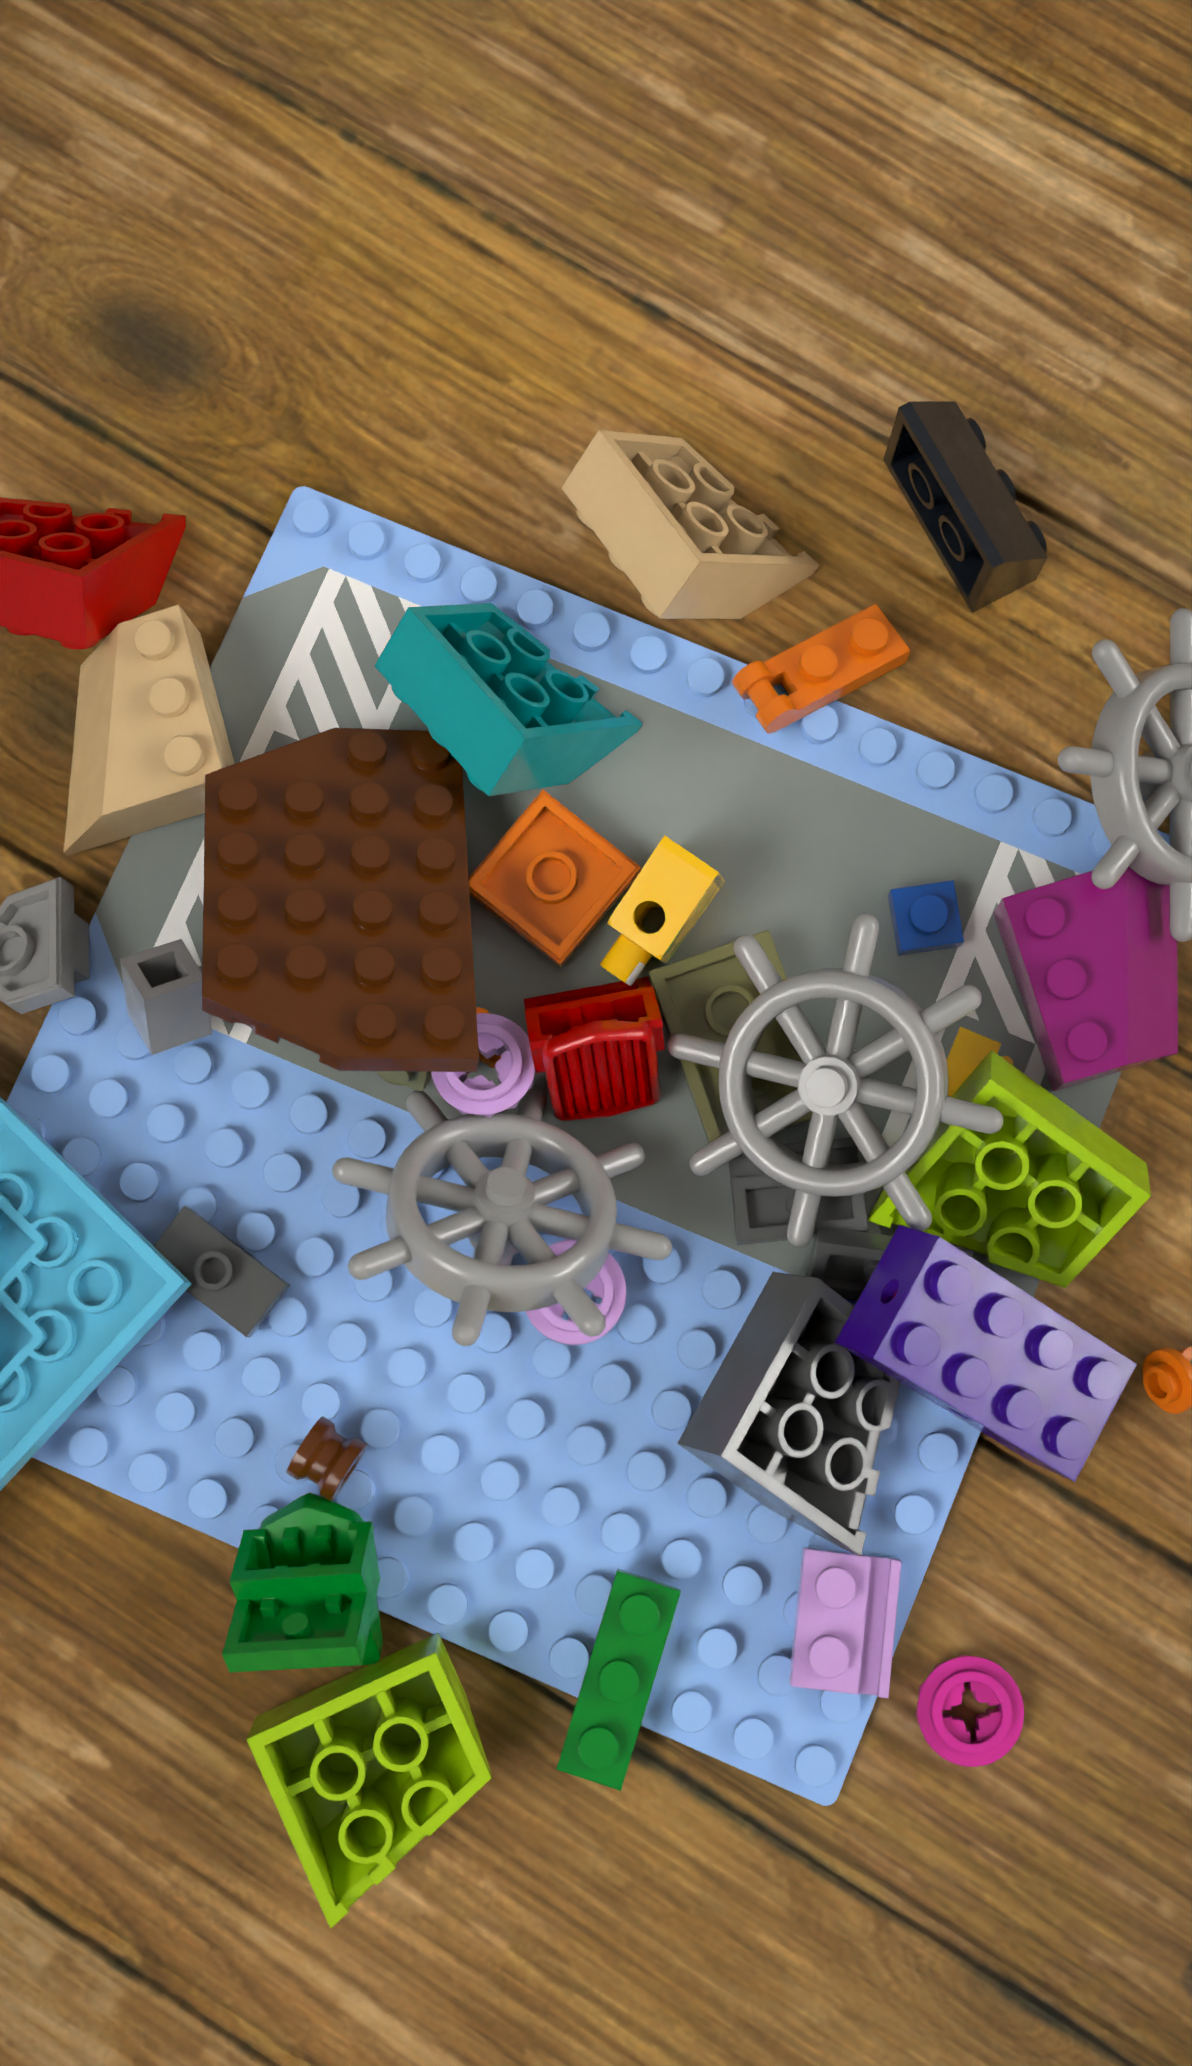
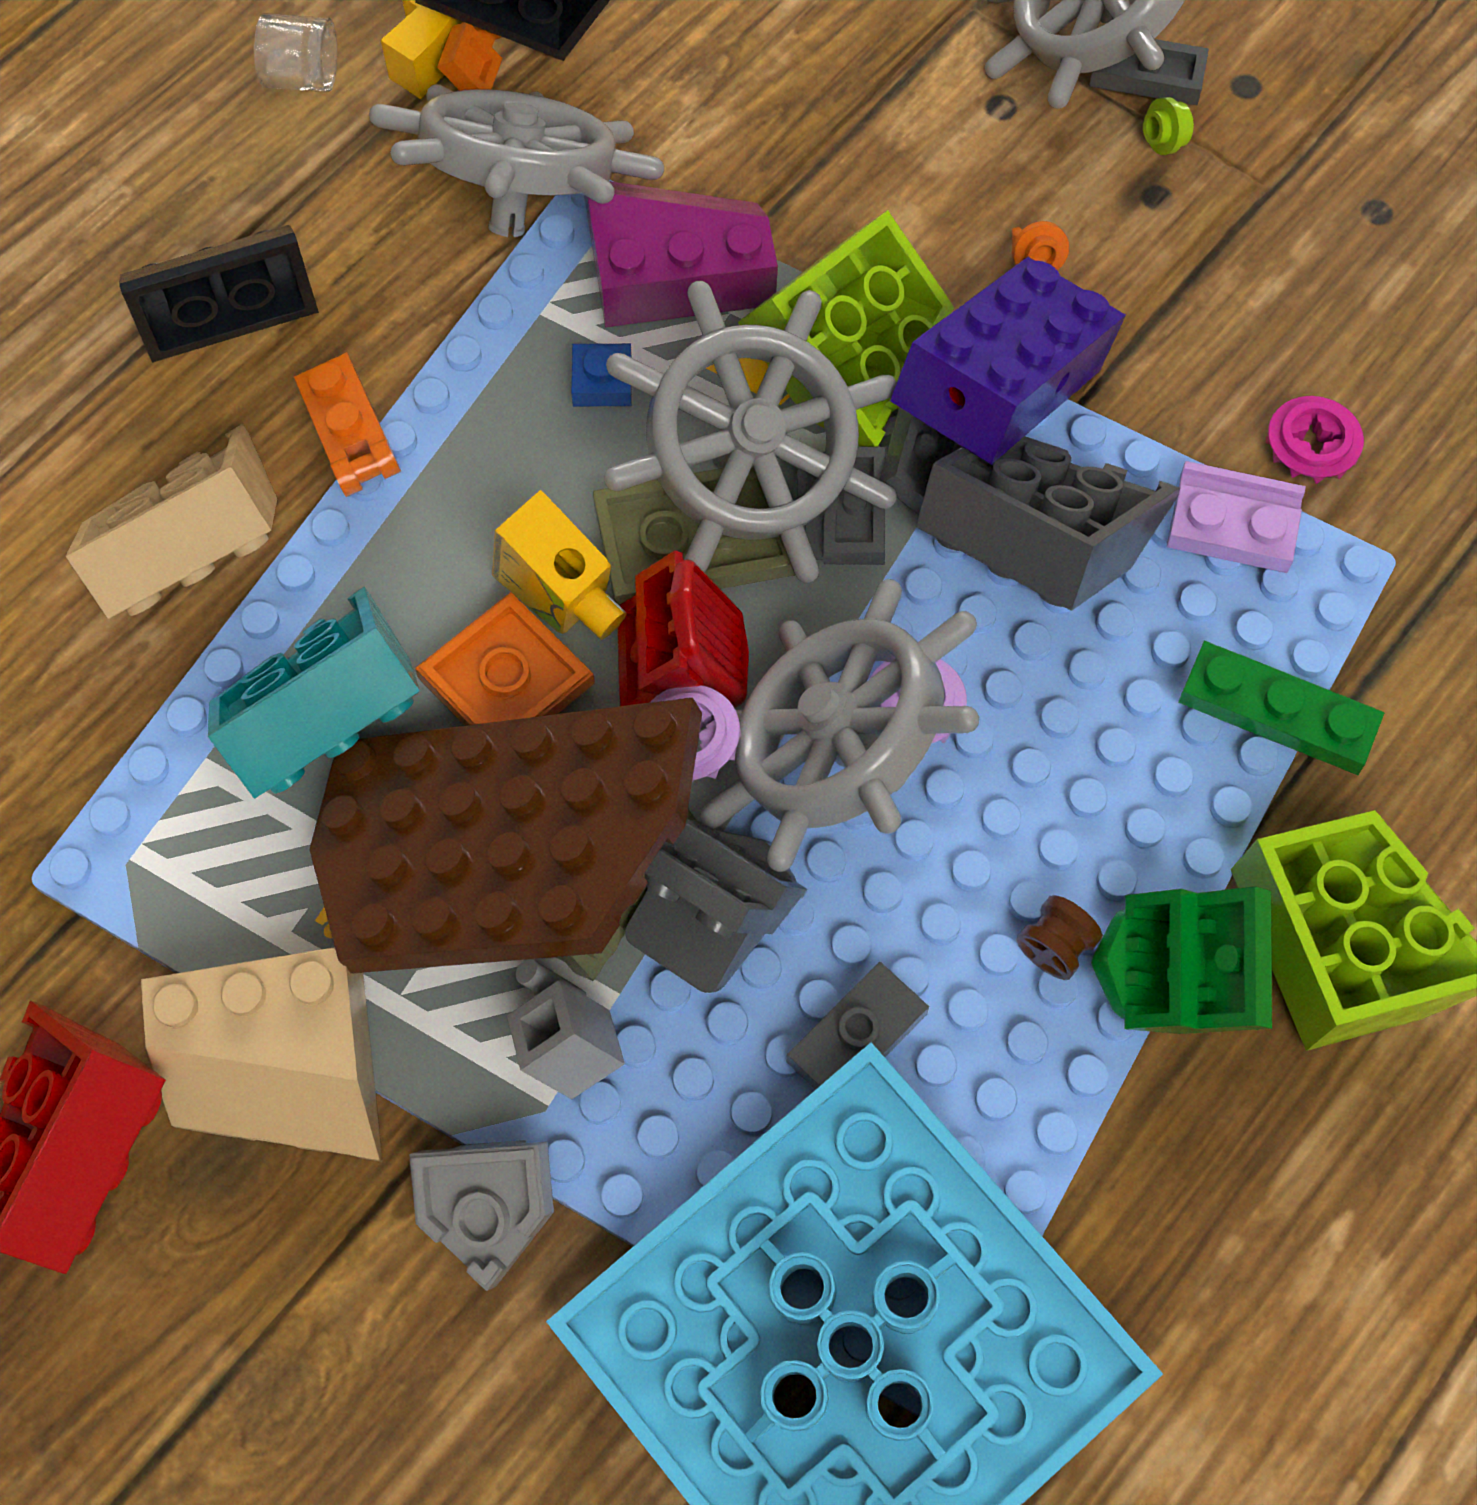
camera: 85 degrees left, 15 degrees down
none -> dark grey piece [625,819,807,993]

